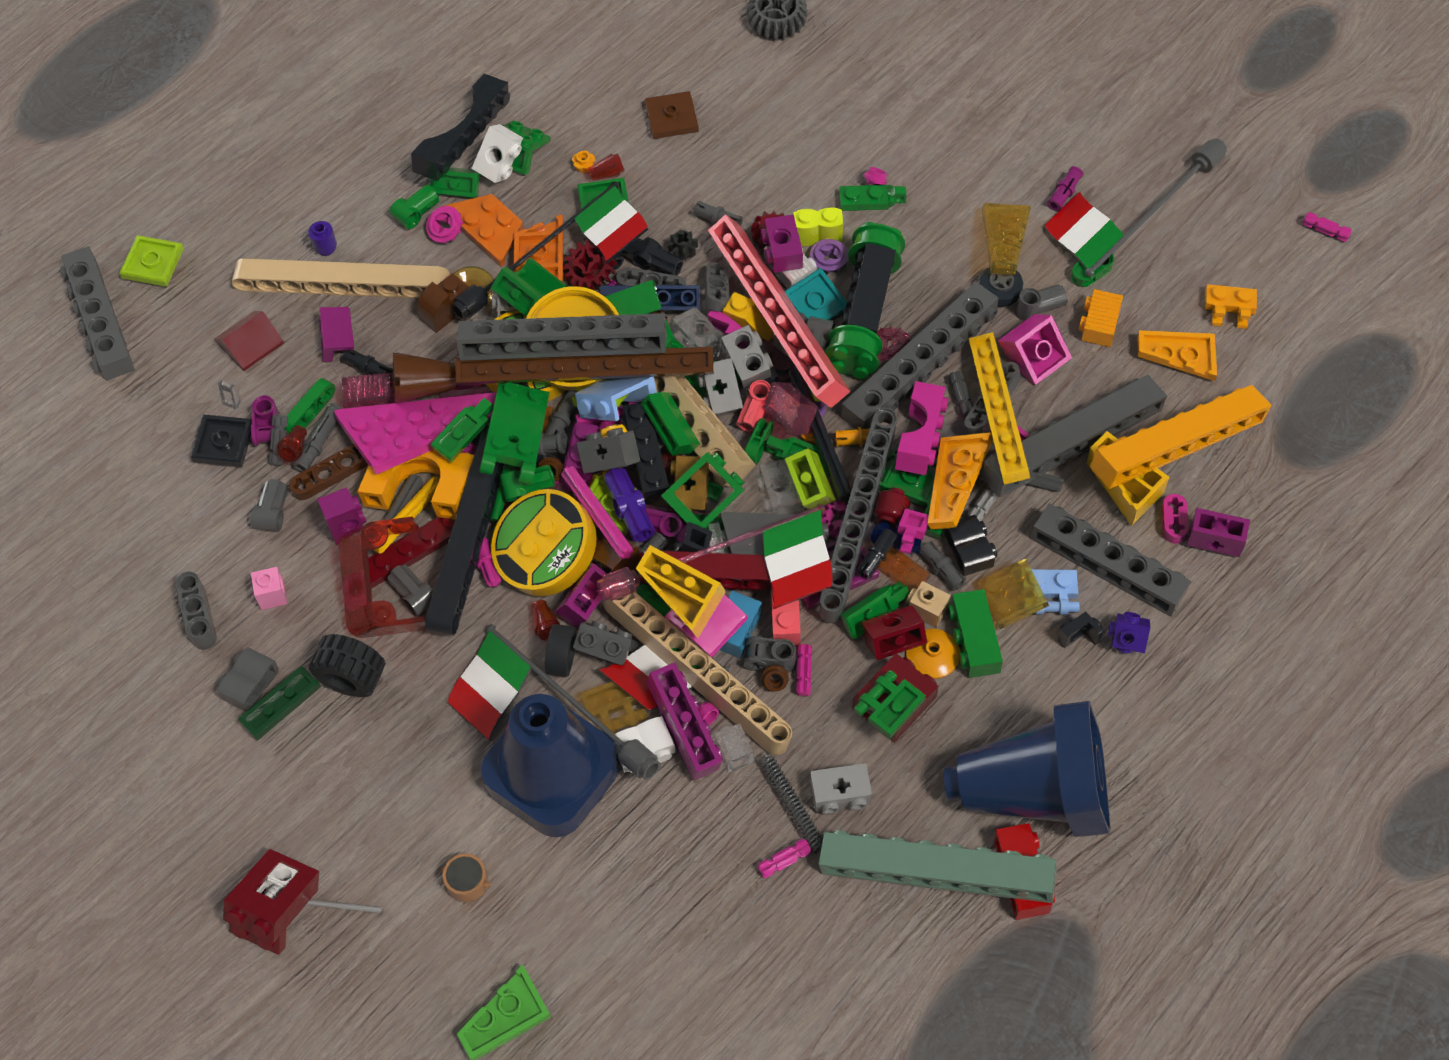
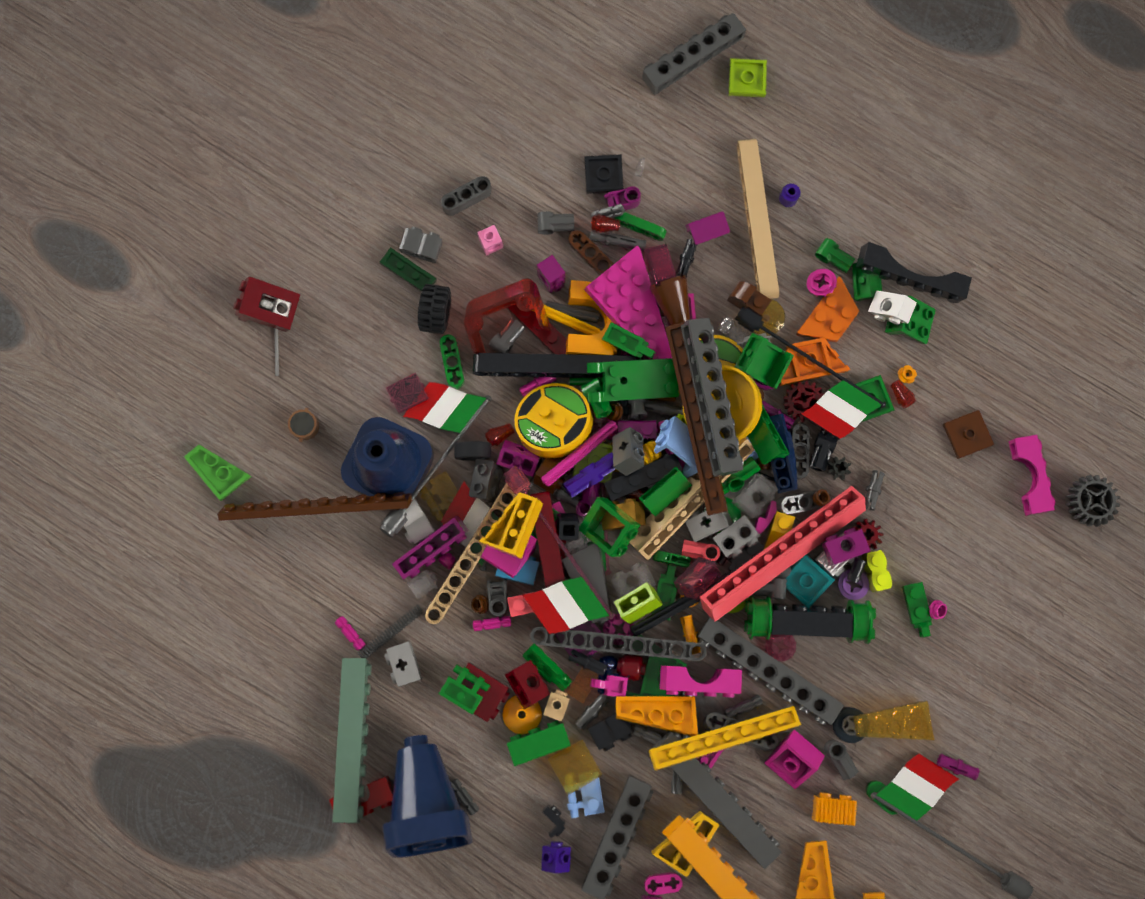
camera: 75 degrees right, 20 degrees up
dark red slope [214,311,284,371] -> none
none -> reddish brown plate [217,492,412,521]
none -> clear pink piece [386,373,429,414]
none -> green beam [440,334,465,389]
none -> reddish brown hinge [812,489,830,506]
none -> black pin [846,557,866,583]
none -> dark pink arch [1008,435,1055,516]

